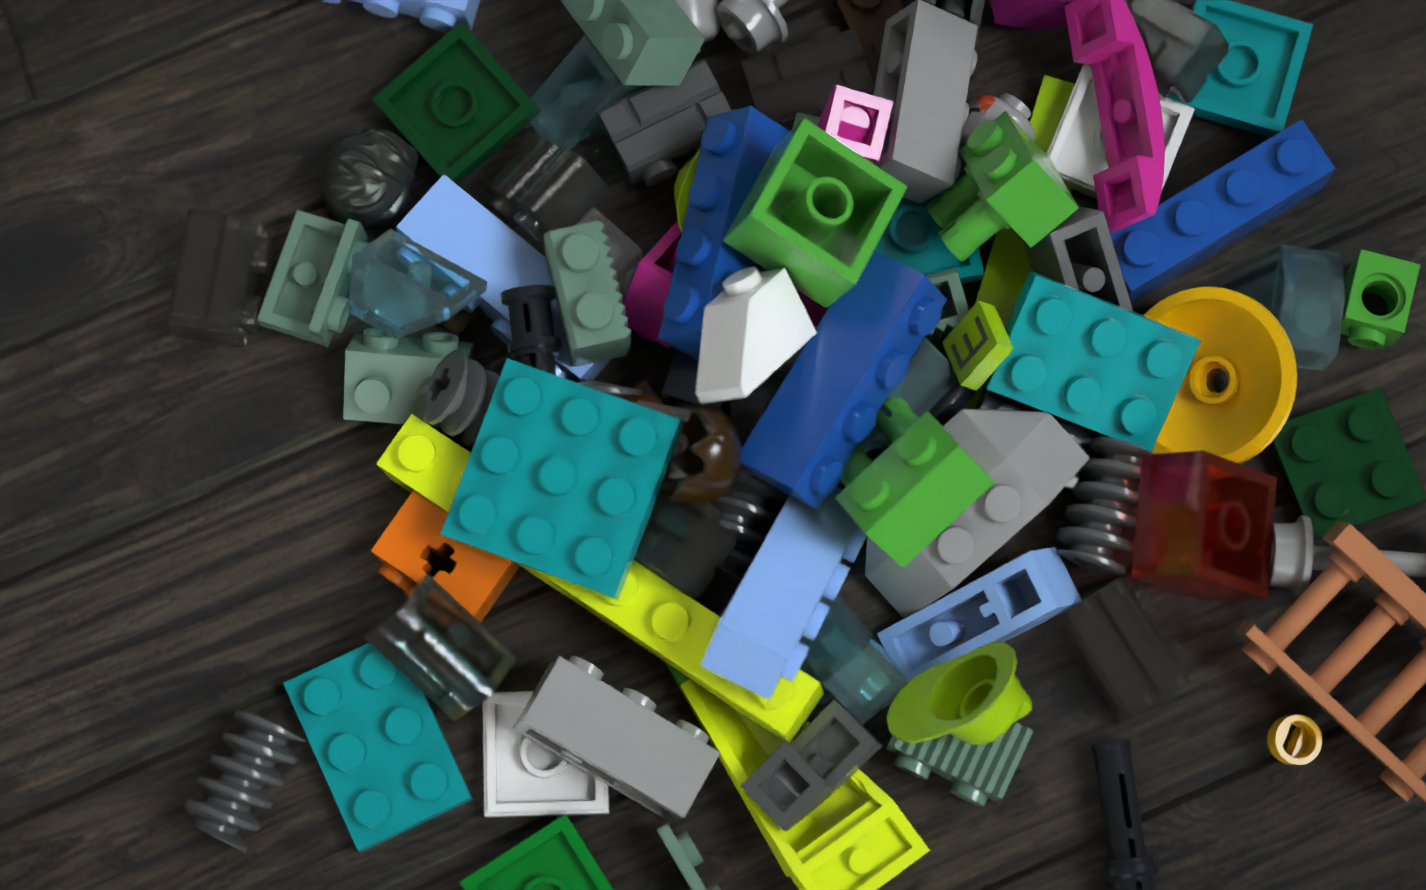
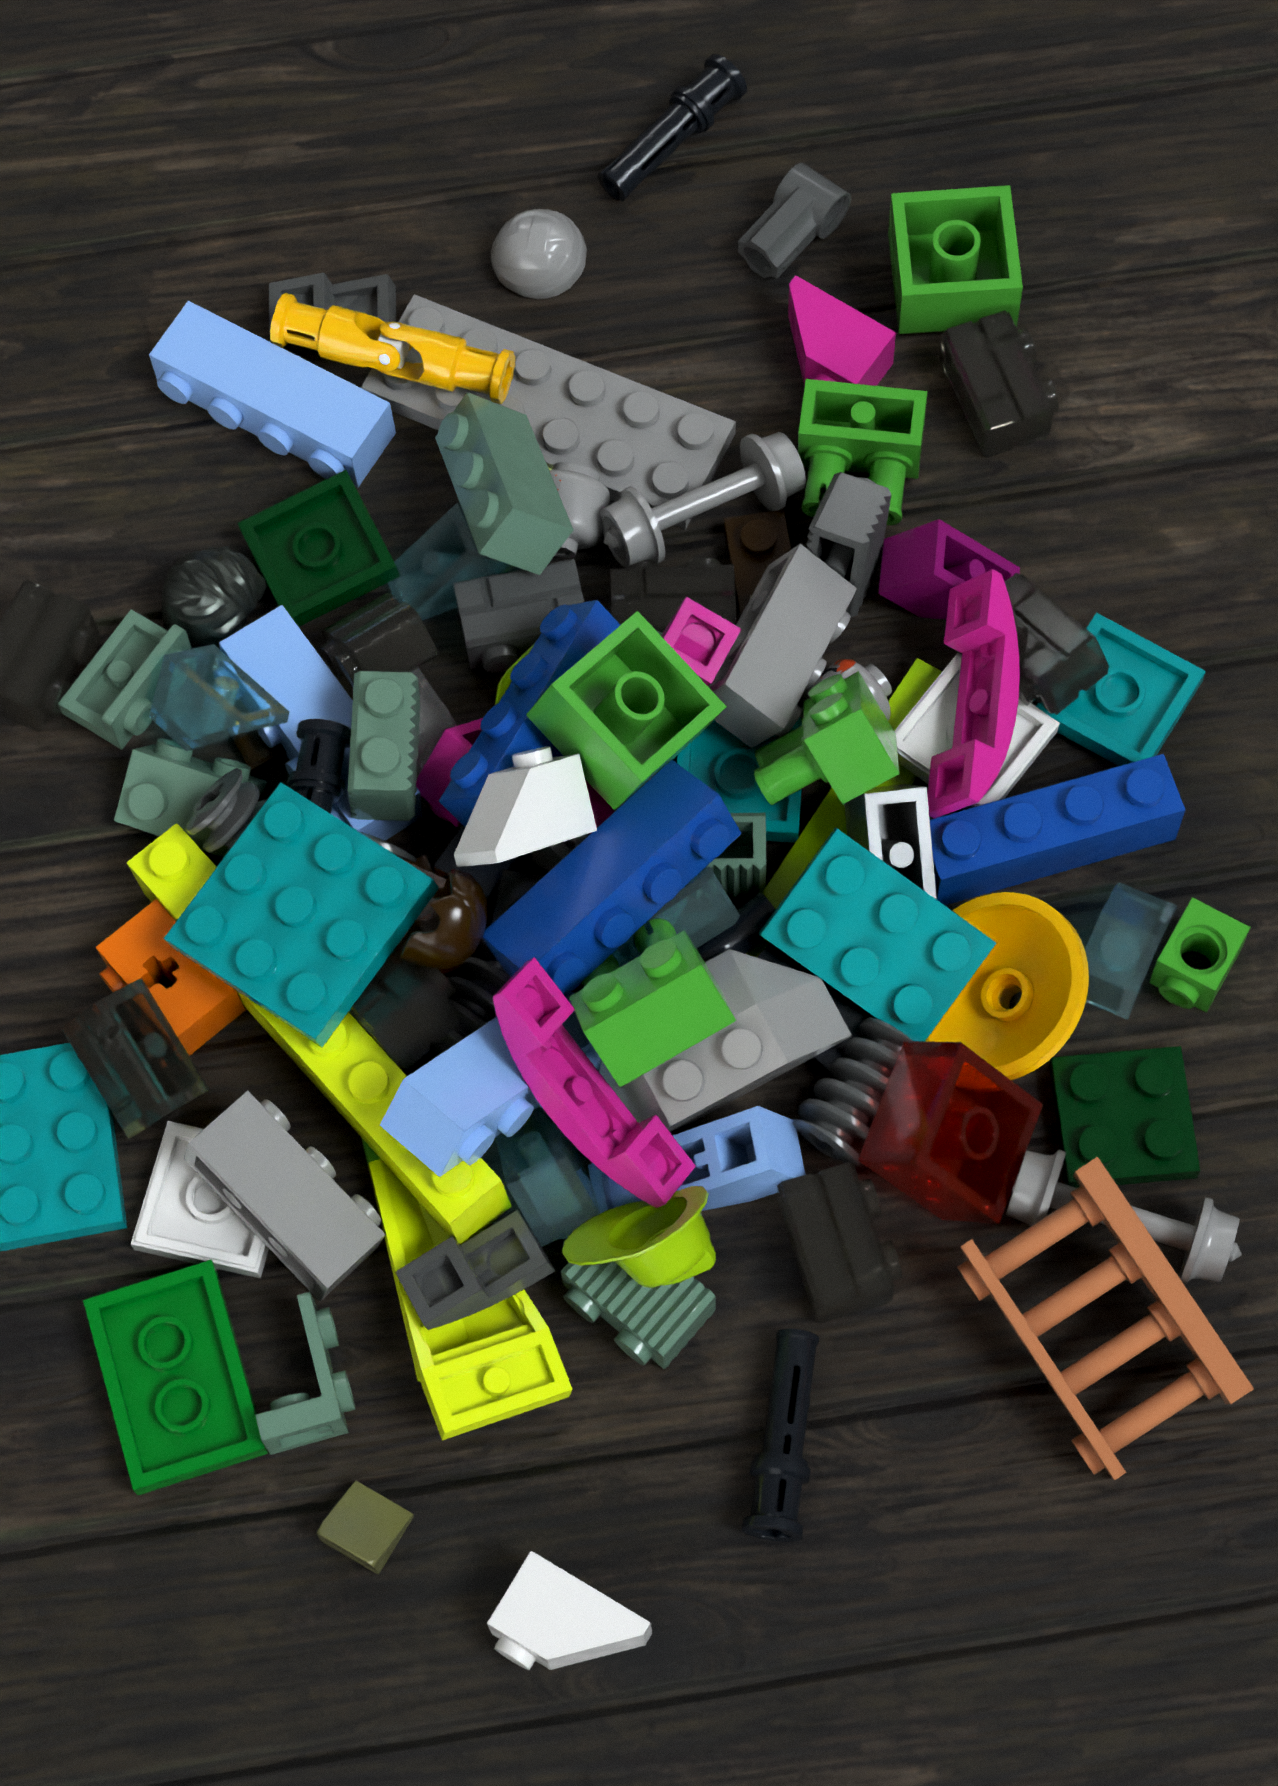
camera: 15 degrees right, 10 degrees down
lime tile [942,300,1014,391] -> none
yellow hinge [1266,715,1322,765] -> none
none -> dark pink slope [493,957,696,1208]

